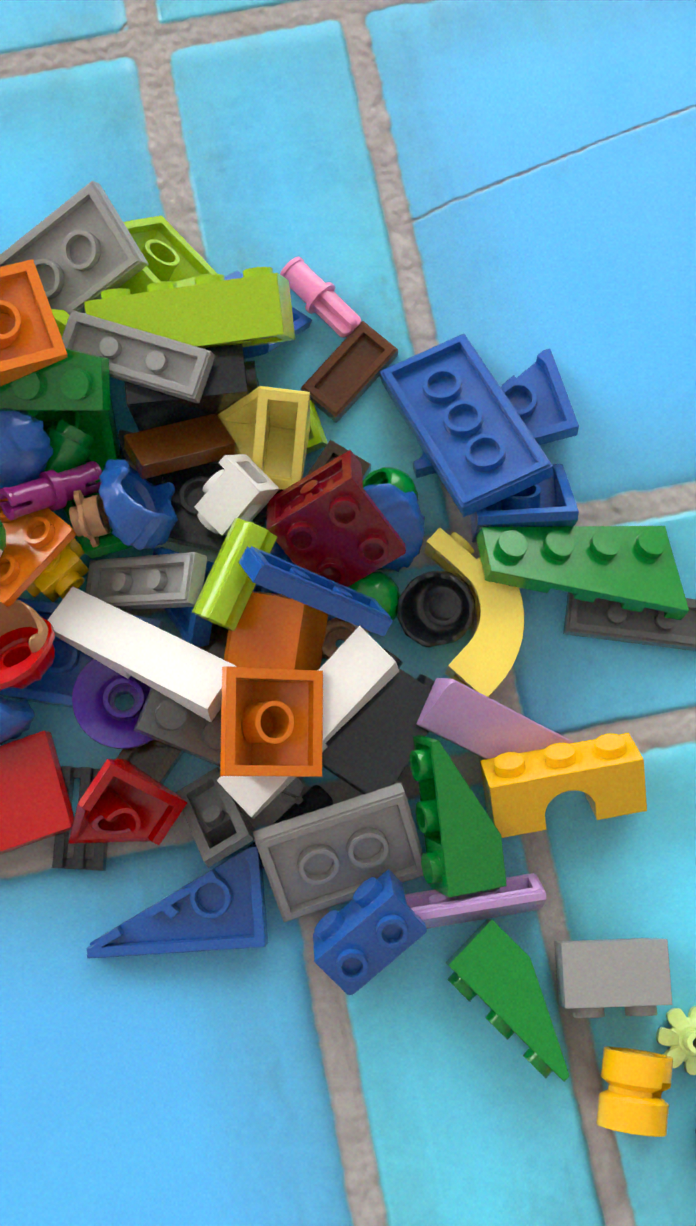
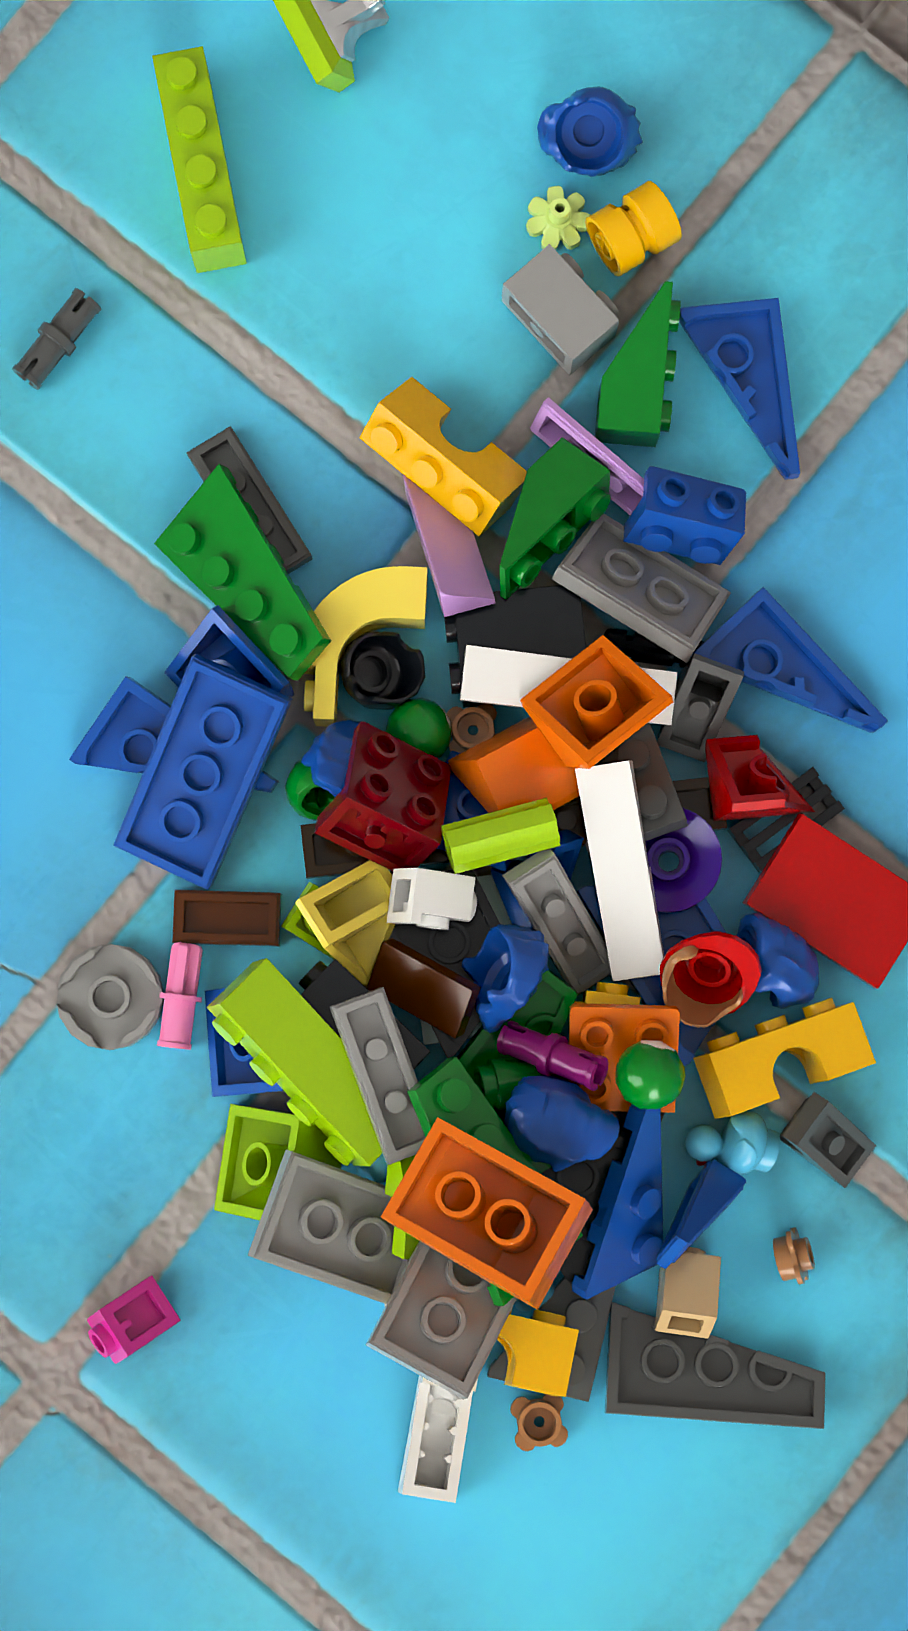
camera: 135 degrees left, 5 degrees up
medium nougat plate [69,490,111,547] -> none
blue tile [239,546,393,637] -> none
none -> light grey tile [57,944,164,1050]
none -> dark pink bracket [87,1275,181,1364]
none -> blue wing [679,298,800,480]

